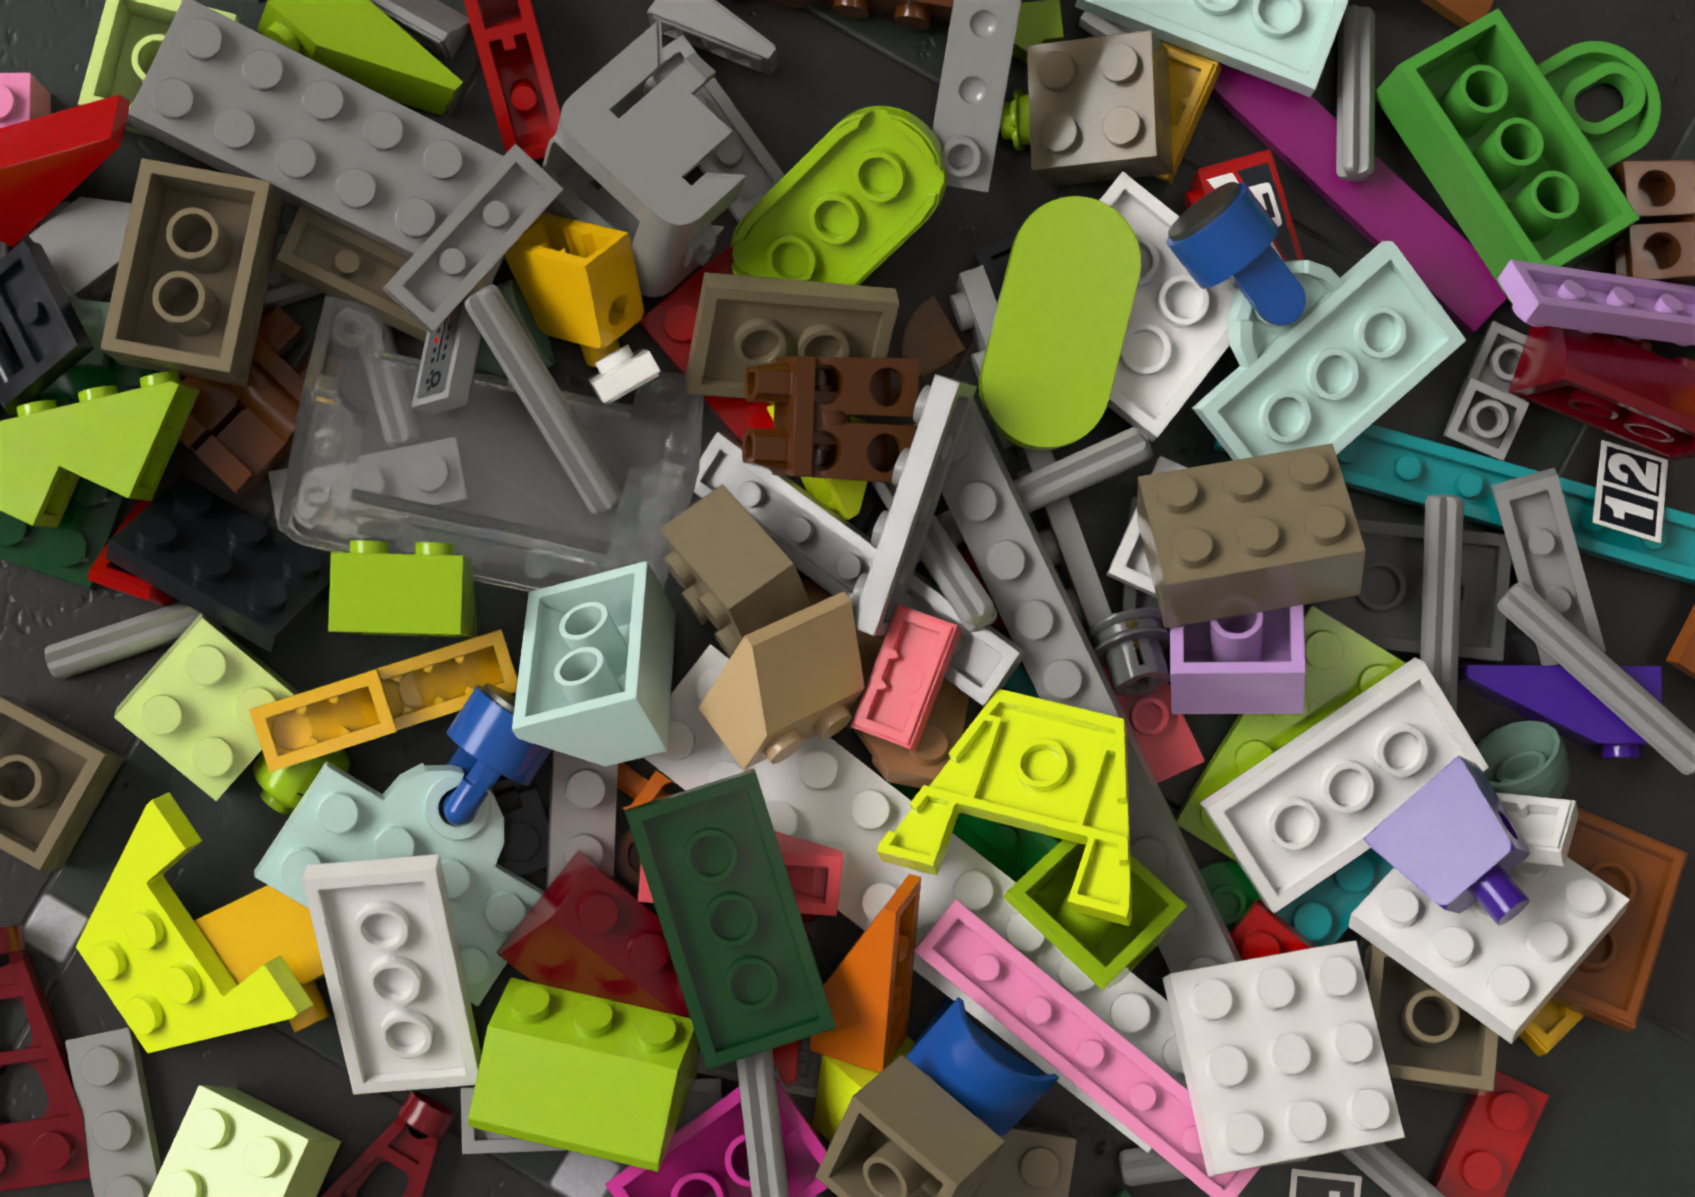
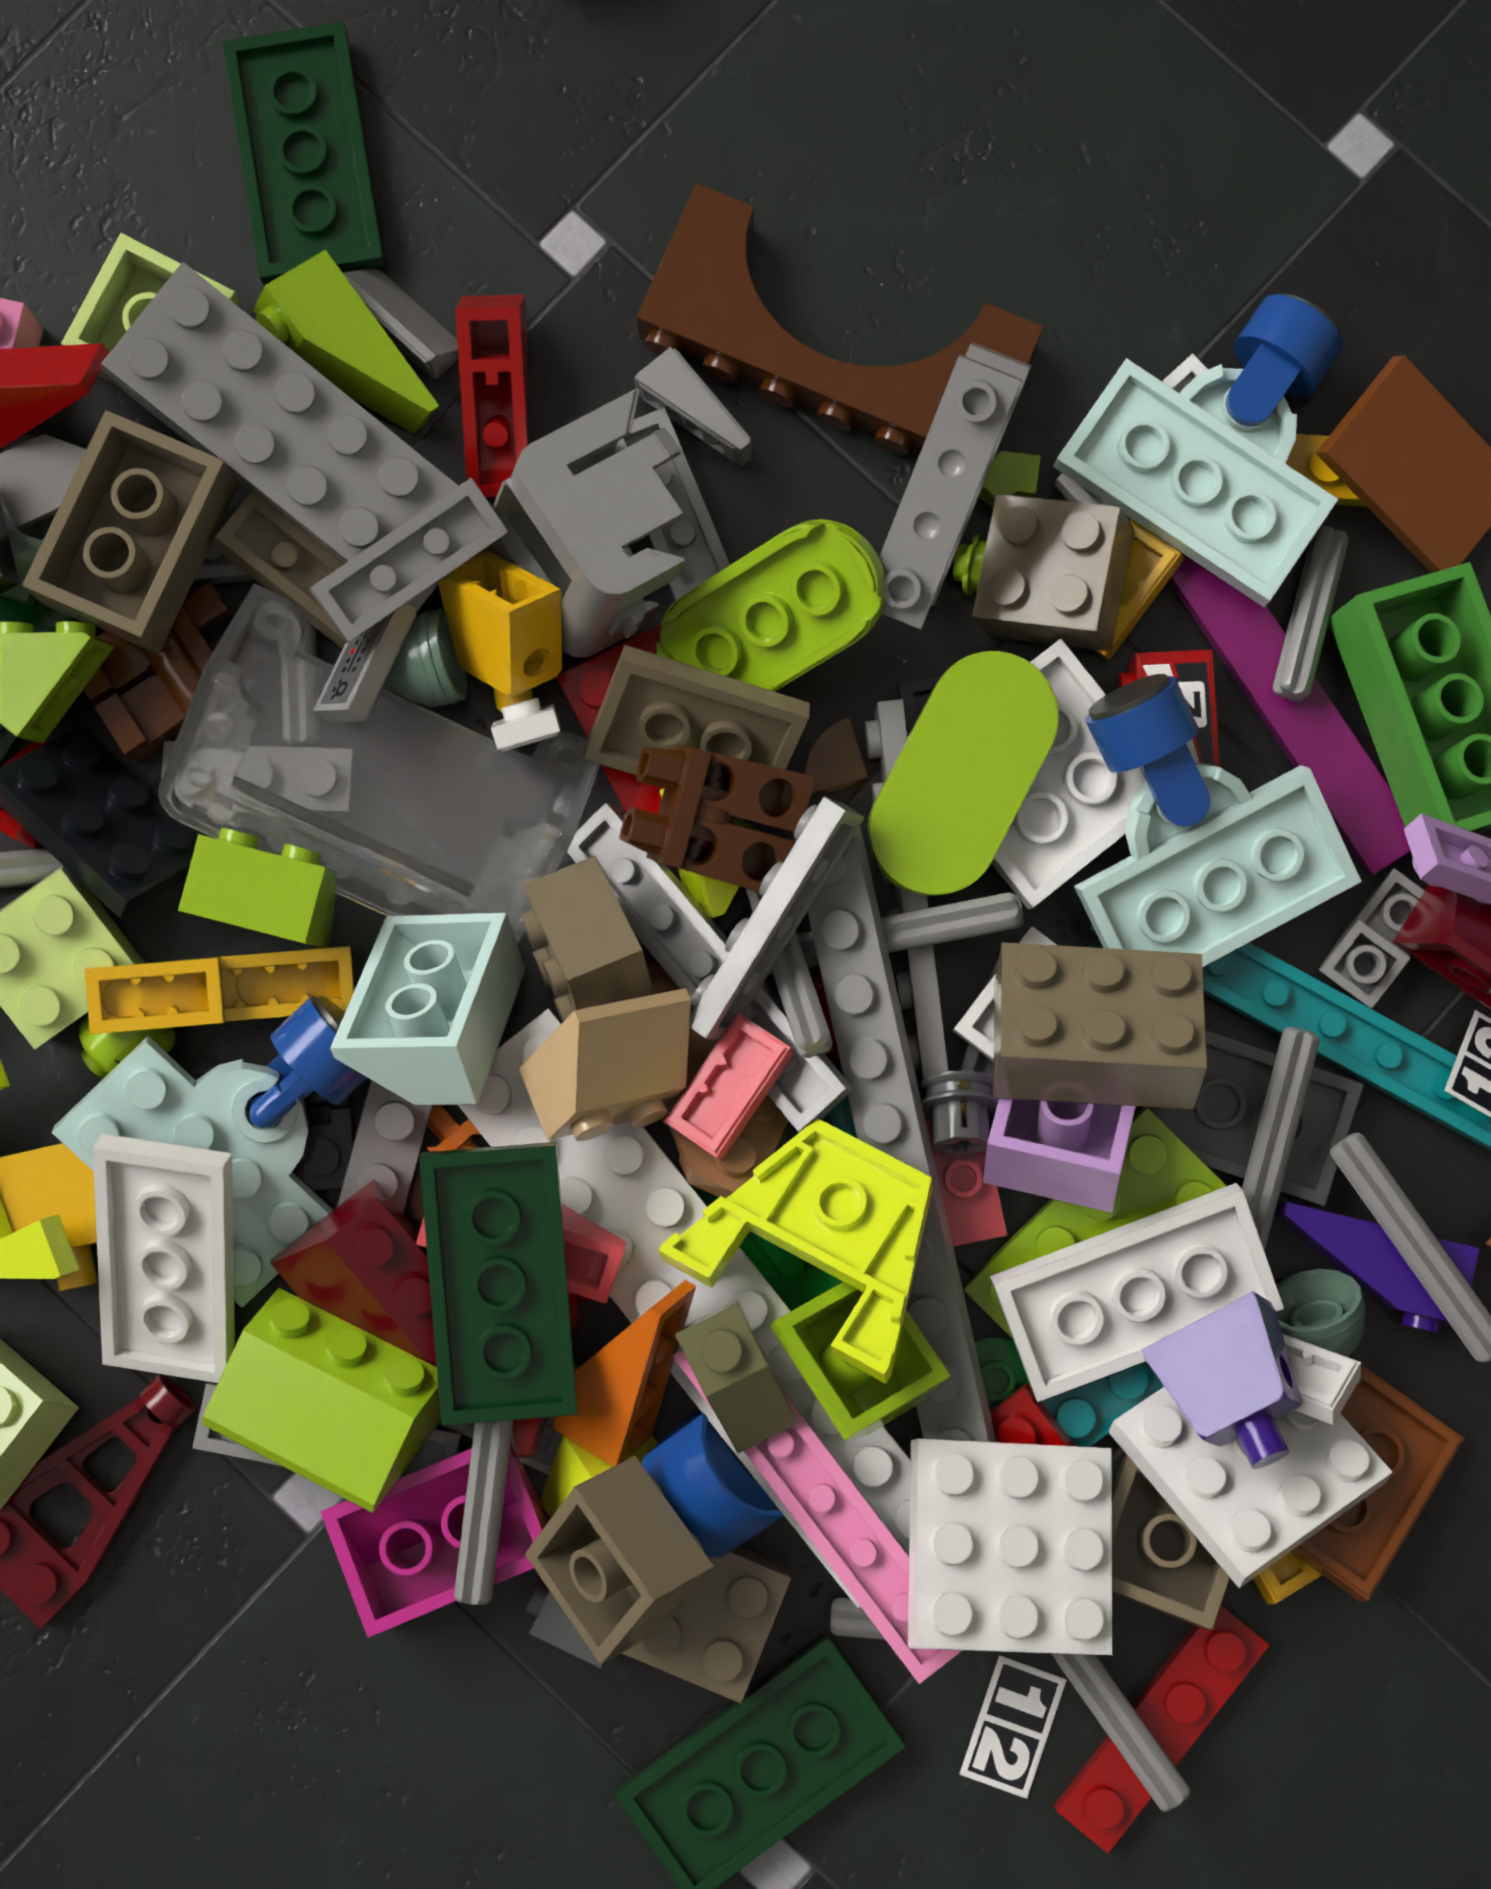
camera: 20 degrees right, 0 degrees up
light grey axle [464,284,622,515] -> none
light grey plate [1491,468,1606,666] -> none
none -> olive slope [675,1300,798,1453]

